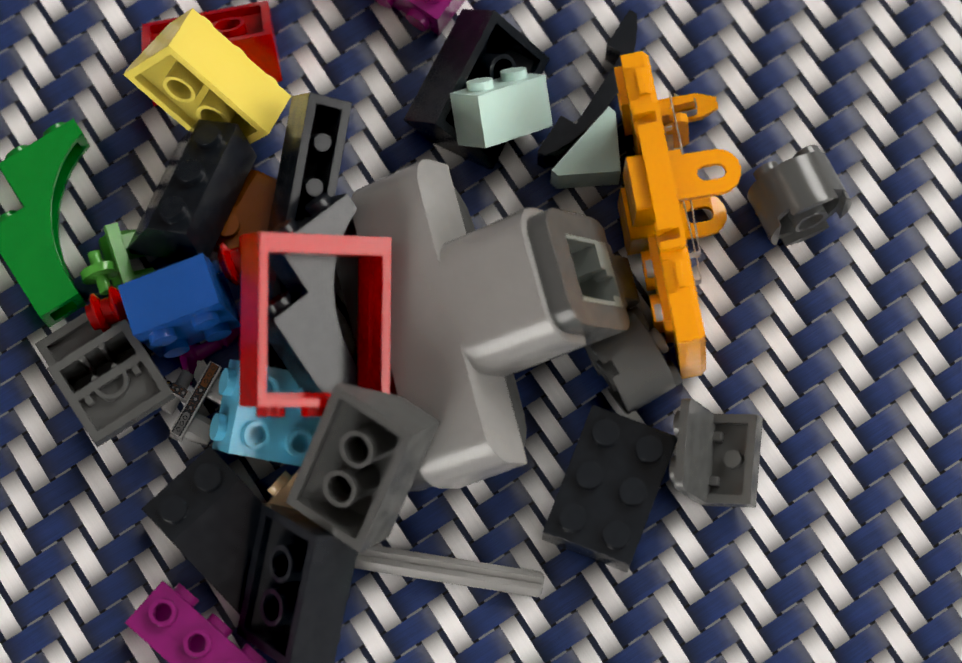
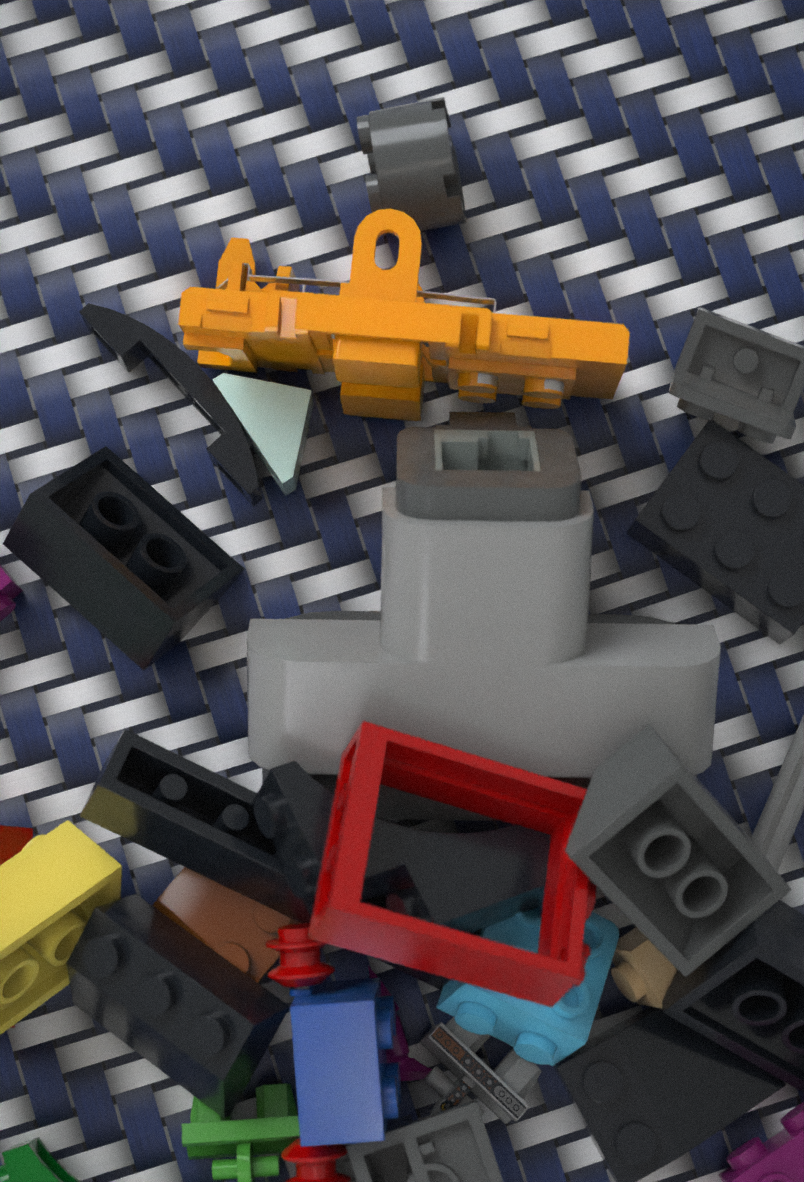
camera: 80 degrees left, 5 degrees up
light aqua brick [450,67,553,148] -> none
dark grey brick [584,306,683,415] -> none

